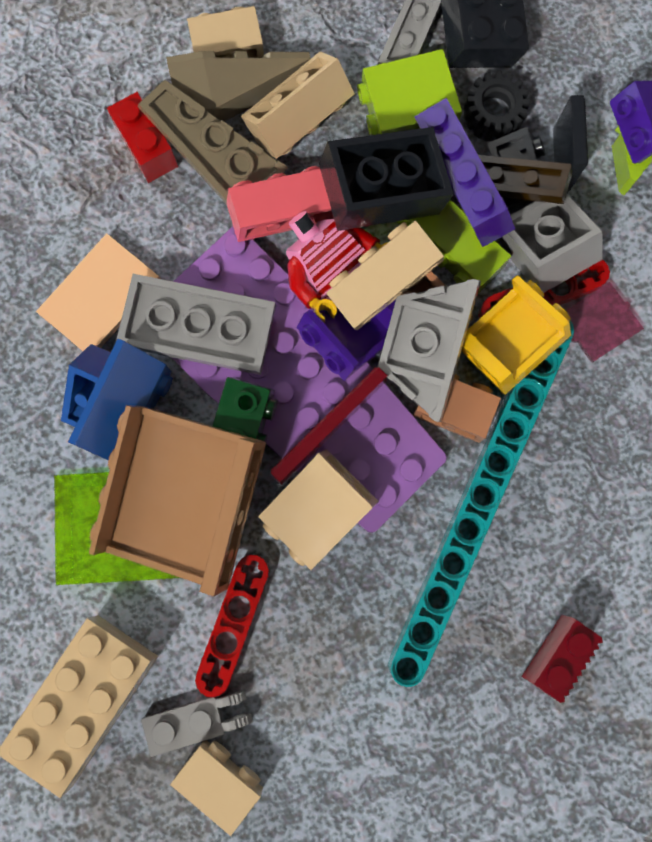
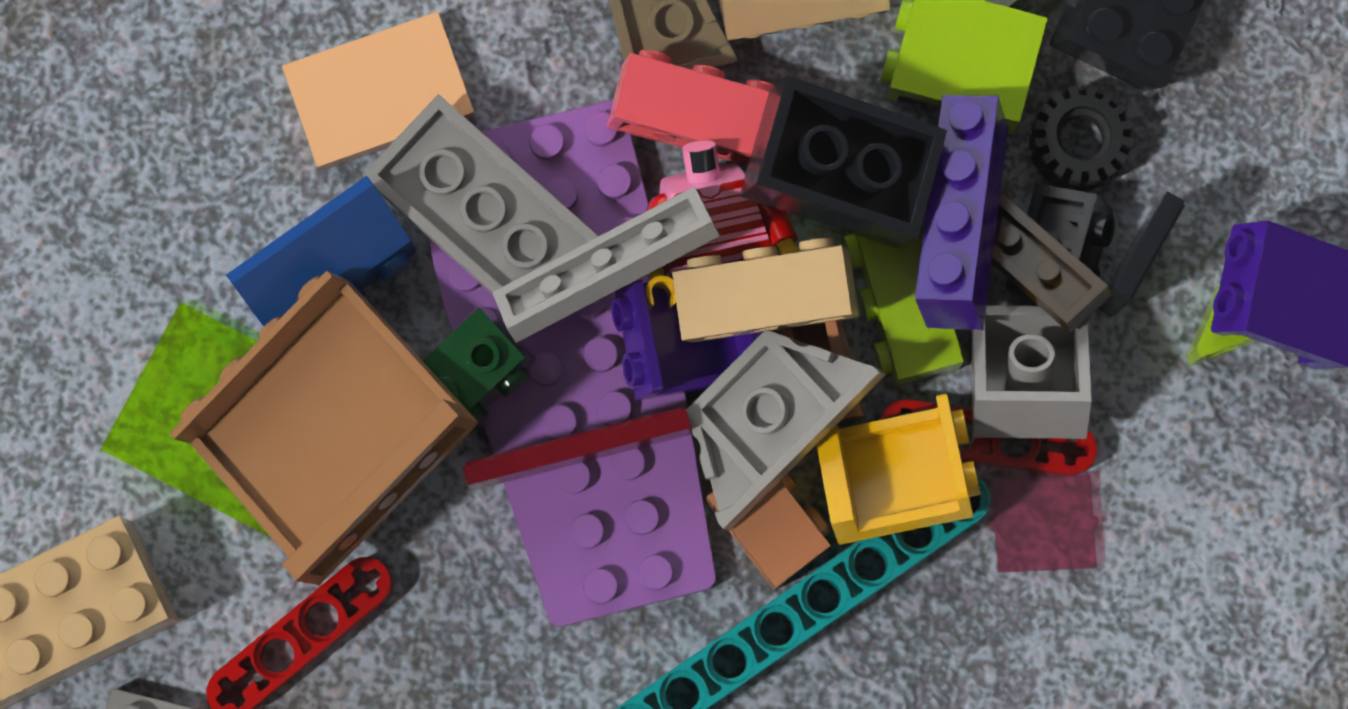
camera: 30 degrees right, 0 degrees up
blue slope [61,344,111,427] -> none
tan panel [258,449,379,570] -> none
none -> light grey plate [492,186,720,343]

